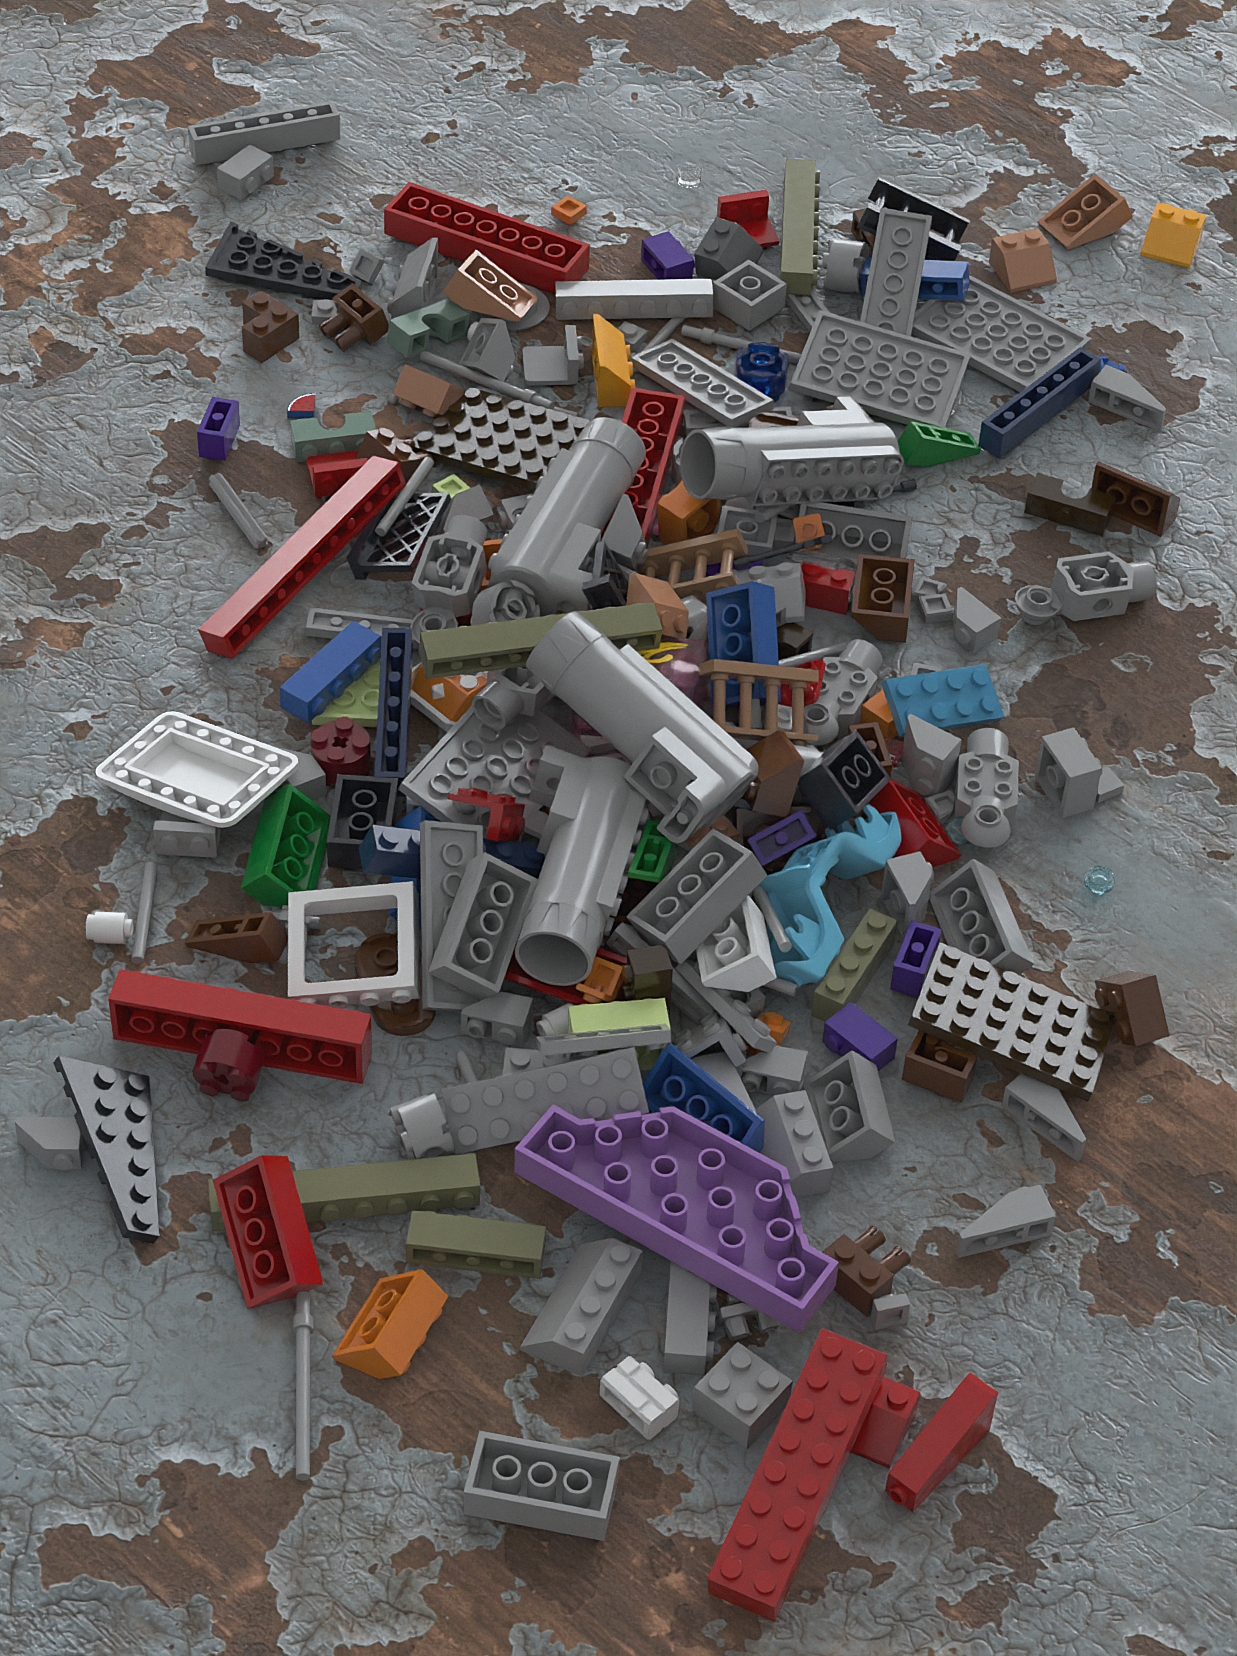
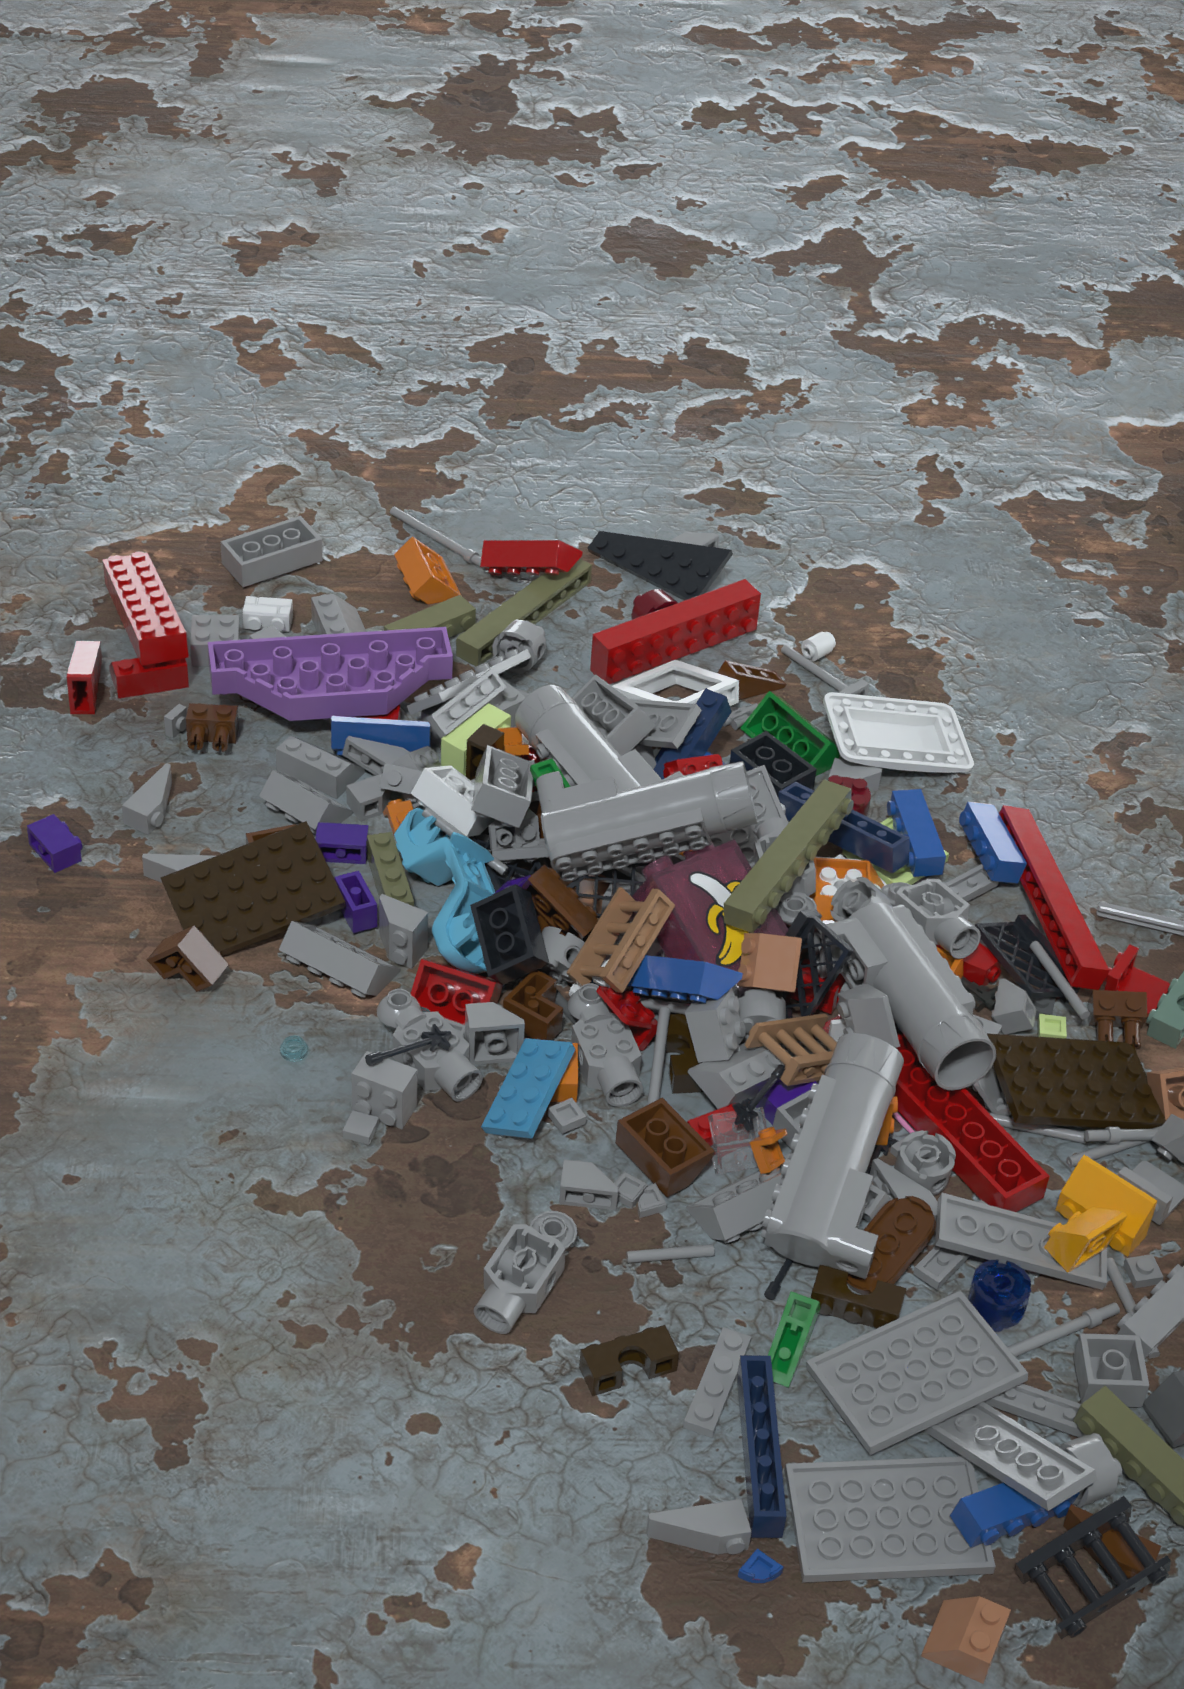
camera: 135 degrees right, 5 degrees down
reddish brown slope [1091,461,1180,537] -> none
none -> dark purple brick [27,814,83,873]
none -> black piece [365,1024,452,1066]
none -> light grey bar [626,1244,715,1263]
none -> light grey plate [683,1327,751,1438]
none -> blue brick [959,802,1027,883]
none -> light orange slope [1044,1207,1128,1273]

